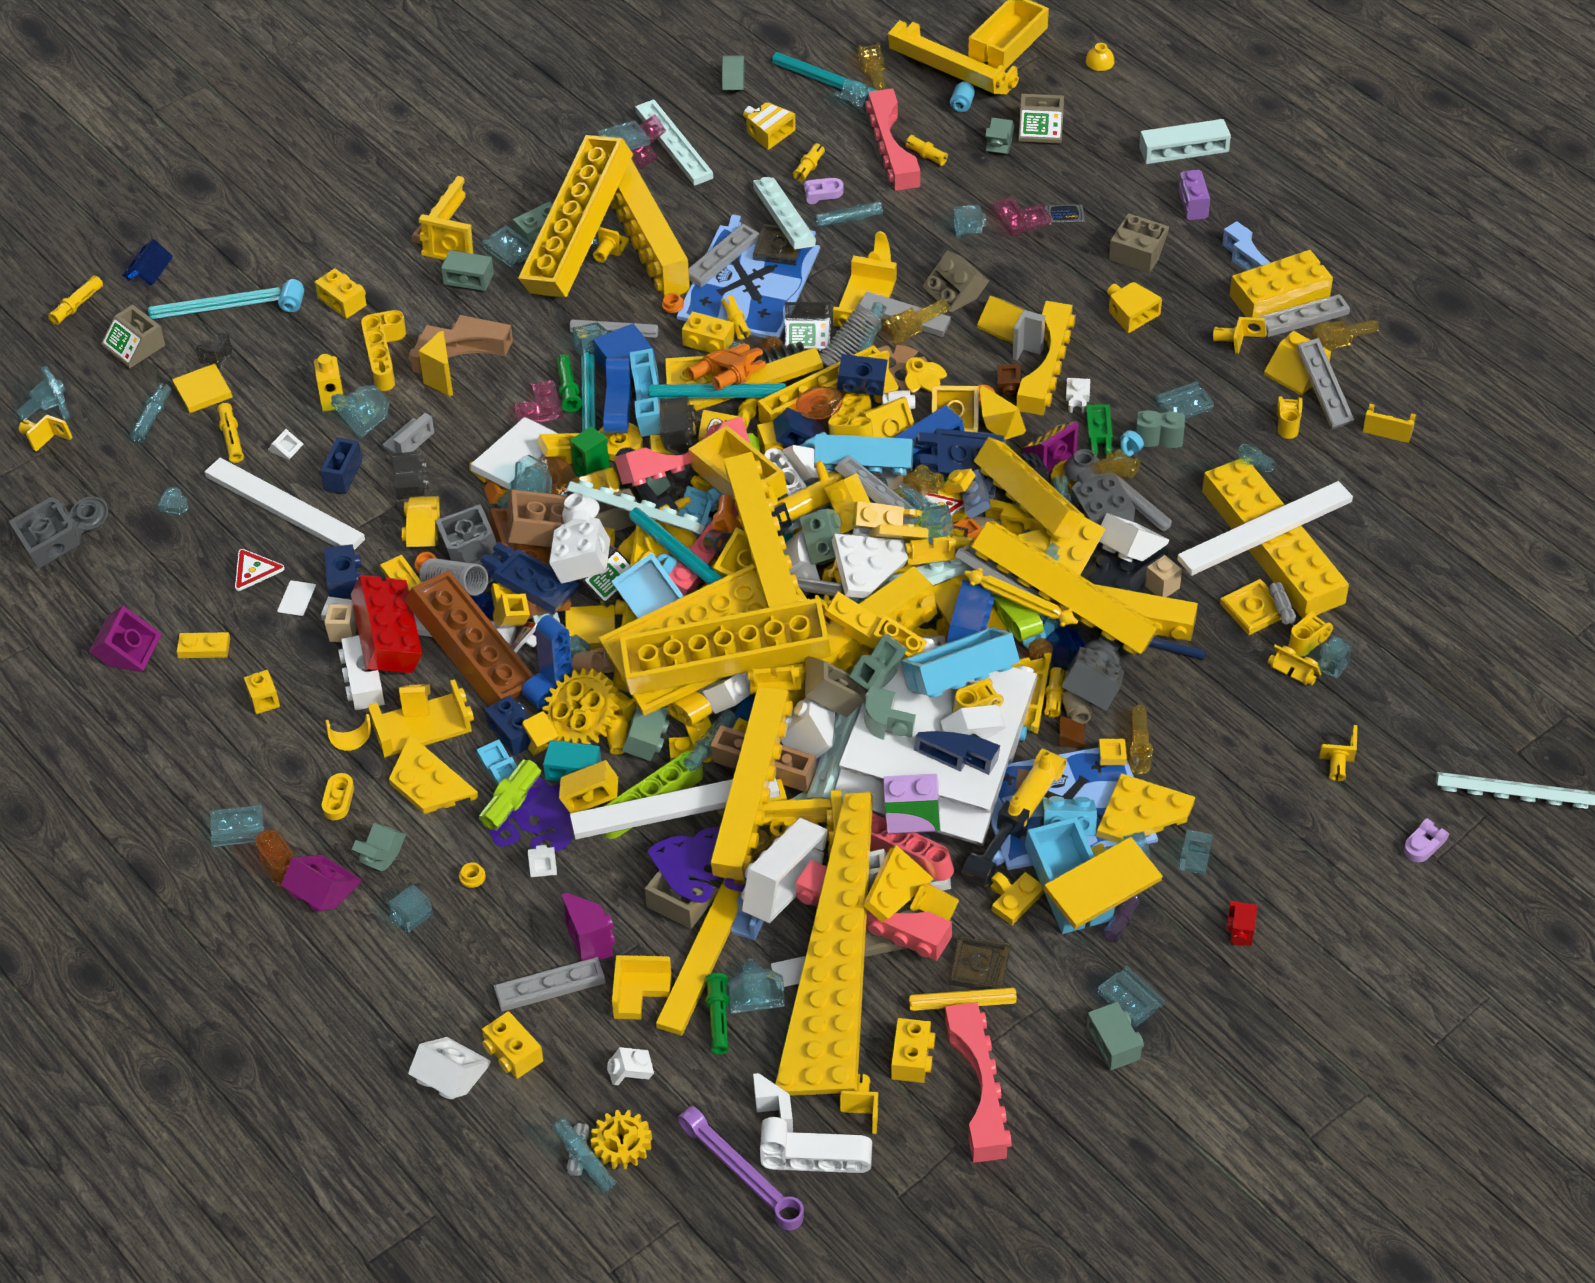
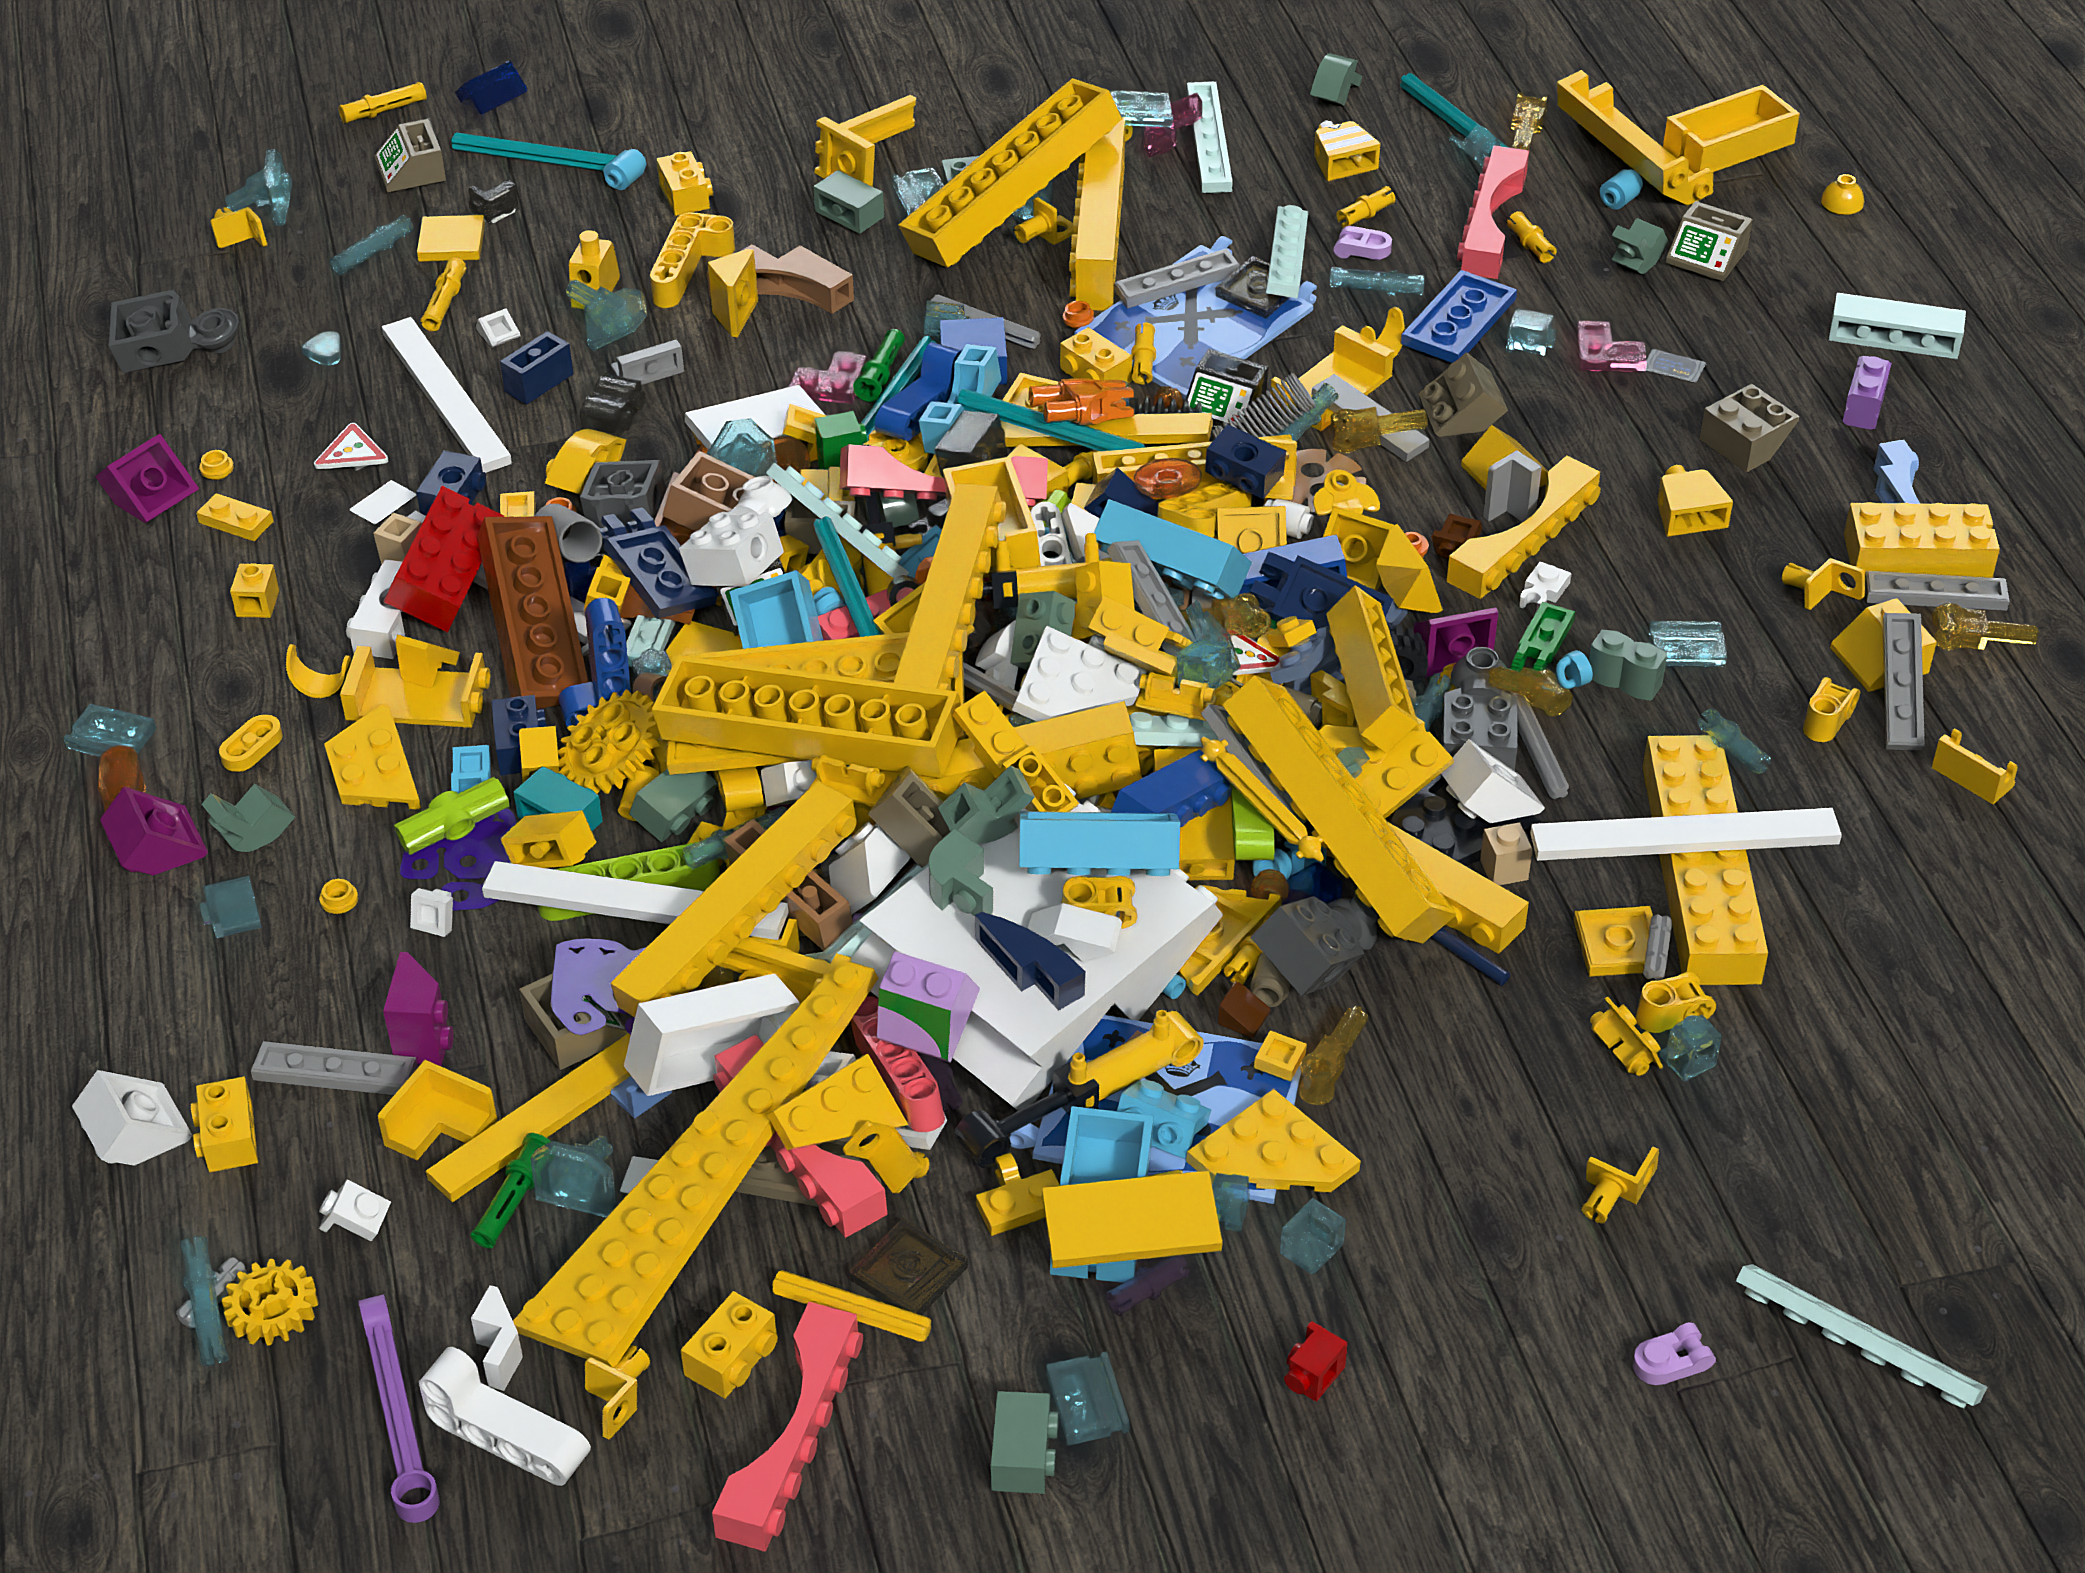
camera: 25 degrees right, 5 degrees down
none -> yellow plate [199,450,234,480]
none -> blue plate [1401,270,1517,363]

